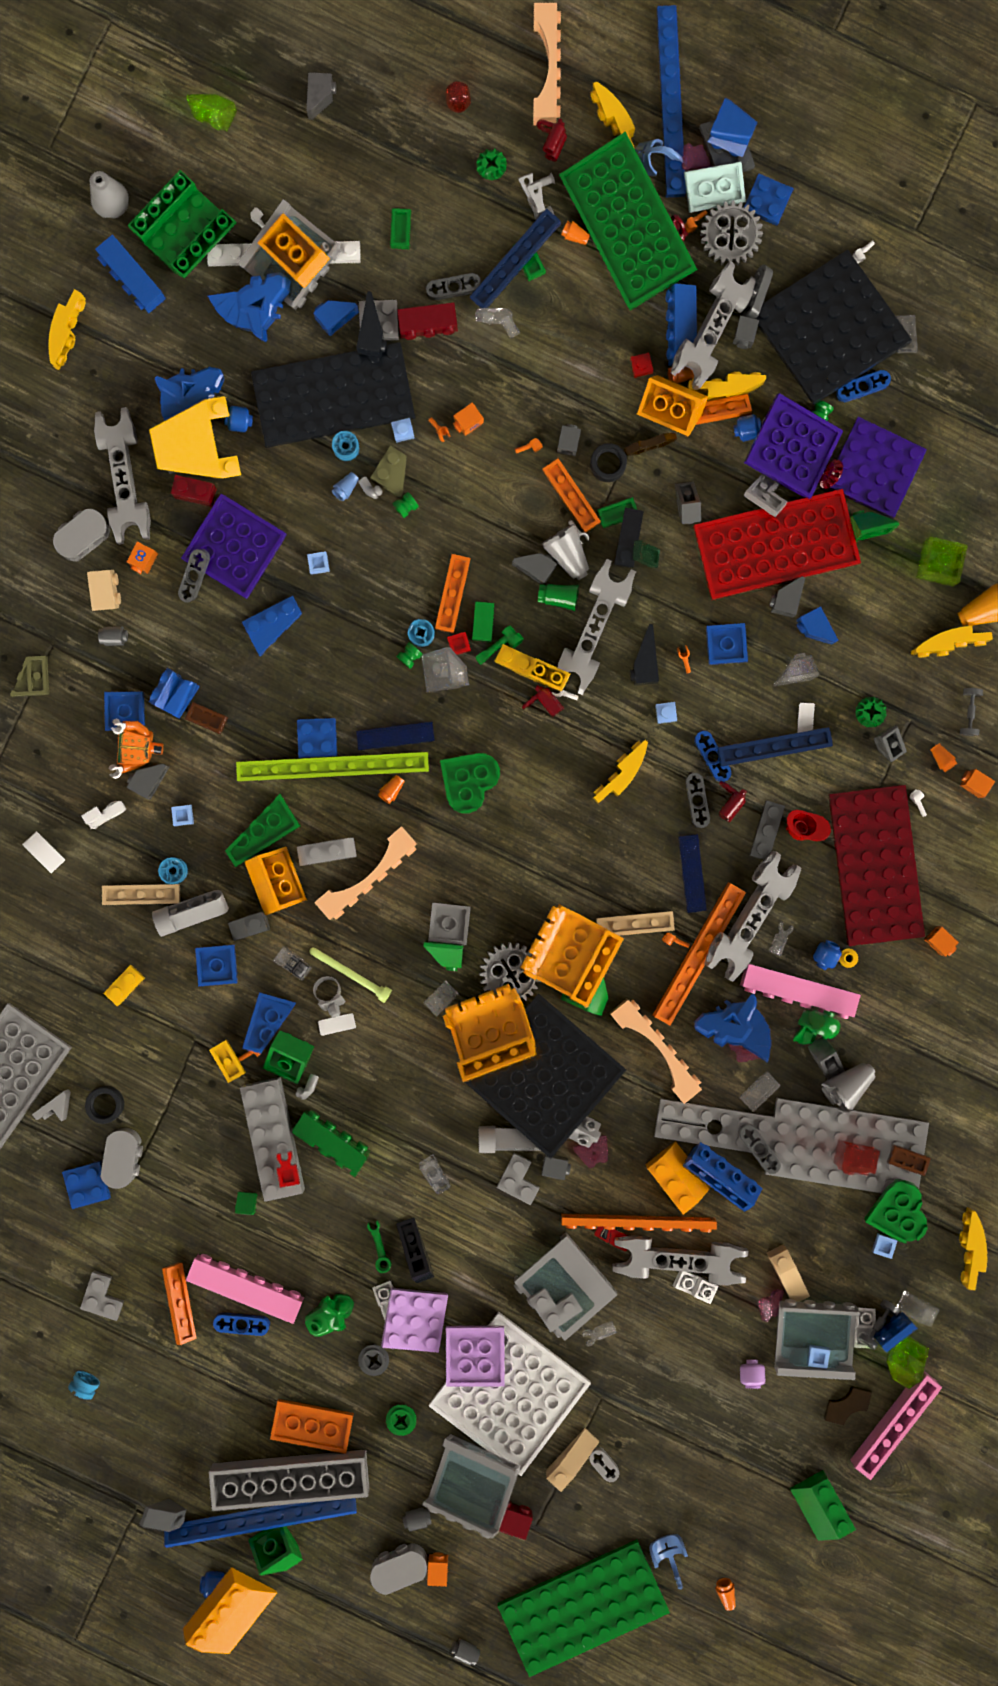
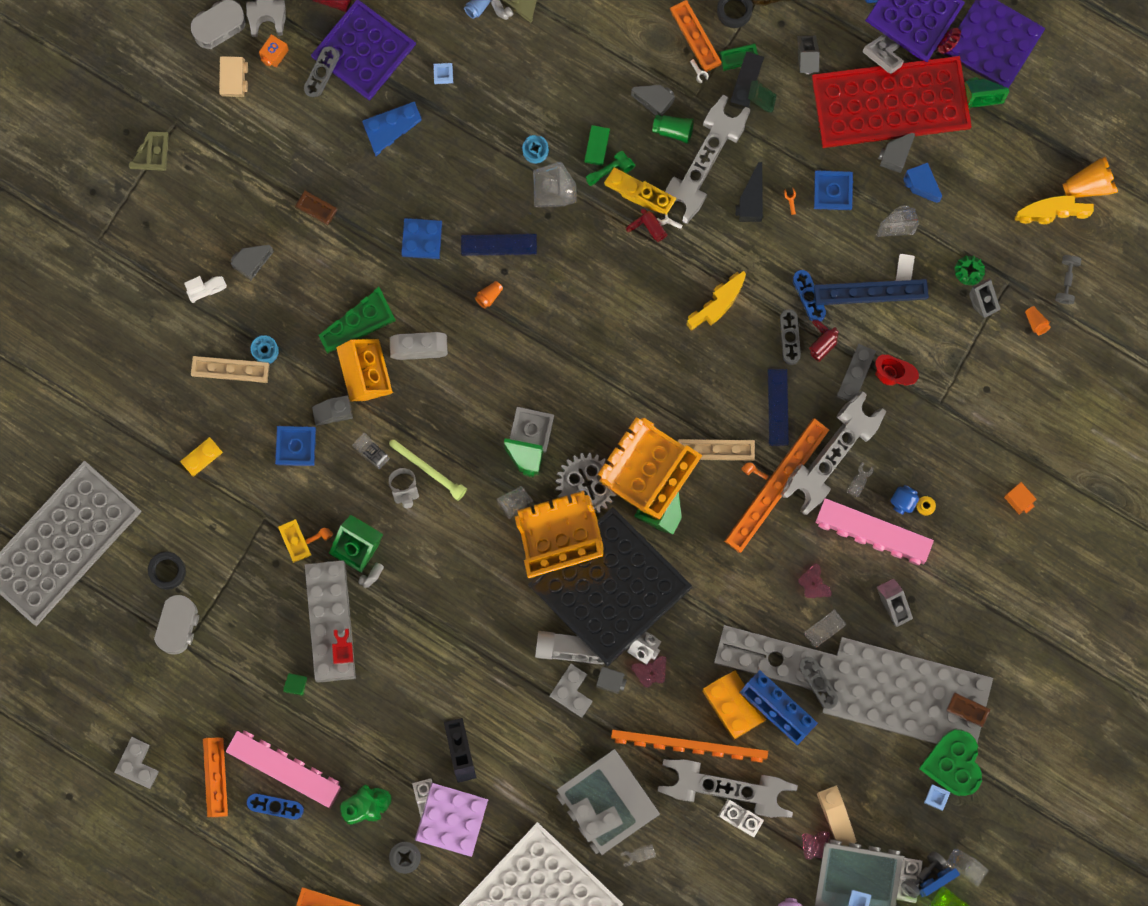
camera: 10 degrees right, 10 degrees down
white slope [22,831,65,873] -> none
light grey slope [32,1089,71,1121] -> none
blue plate [62,1161,111,1209] -> none
dark azure wheel [68,1371,100,1400] -> none
dark grey brick [98,626,128,646] -> none
blue plate [104,691,145,731] -> none
orange torso [109,719,163,778] -> none
blue piece [149,668,200,719] -> none
light grey beam [152,890,229,937] -> none
light blue plate [171,805,194,826] -> none
lime plate [236,752,429,782] -> none
blue wing [242,992,296,1054] -> none
green wedge [292,1110,370,1178] -> none
light nougat arch [314,826,417,920] -> none
white sticker [318,1013,356,1036] -> none
green brick [367,1220,392,1273] -> none
green wheel [392,492,419,518] -> none
green wheel [396,642,423,669] -> none
clear leg [419,1154,451,1195] -> none
orange plate [435,554,471,634] -> none
green plate [440,753,500,814] -> none
lavender plate [446,1326,505,1387] -> none
red plate [447,632,471,656] -> none
light grey cone [541,524,589,580] -> none
red sticker [594,1226,627,1252] -> none
light nougat arch [609,998,702,1104] -> none
light blue plate [655,702,677,724] -> none
blue animal [694,994,771,1063] -> none
green head [793,1010,841,1044] -> none
light grey cone [822,1063,875,1114] -> none
dark red plate [828,785,925,946] -> none
clear red brick [833,1140,880,1176] -> none
white hand [910,789,927,817] -> none
clear neon green brick [916,537,968,586] -> none
yellow slope [959,1207,987,1290] -> none
orange brick [960,769,995,798] -> none

